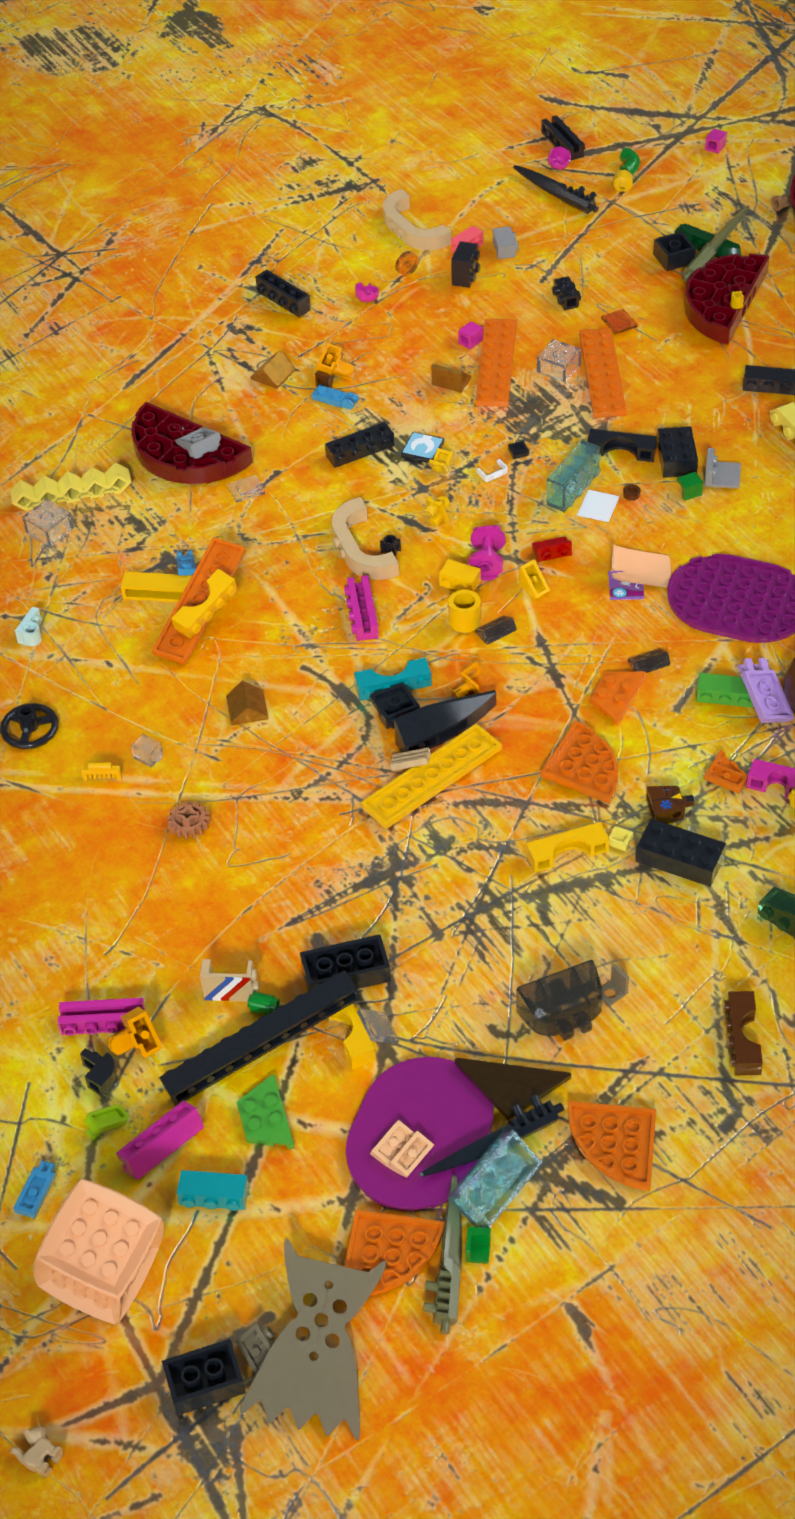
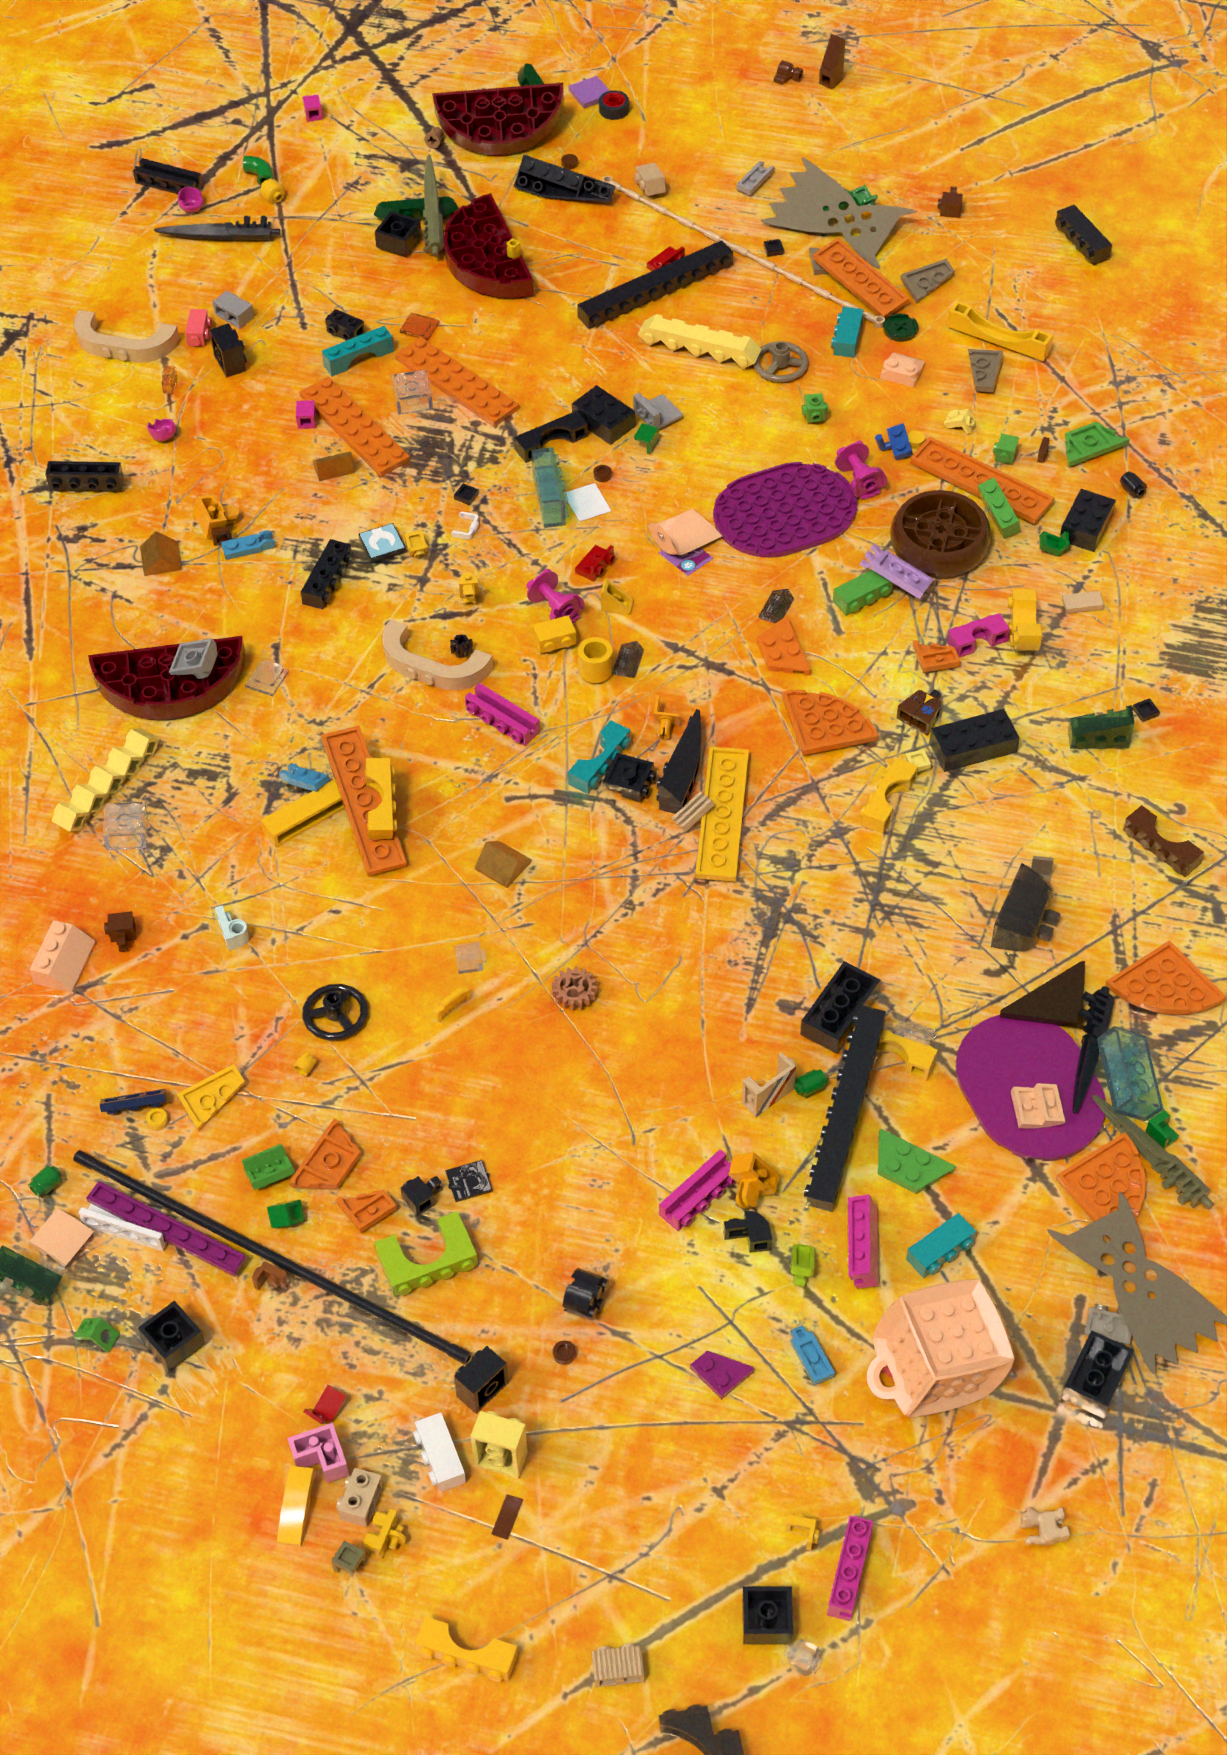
camera: 45 degrees left, 5 degrees up
none -> teal arch [322,326,394,377]

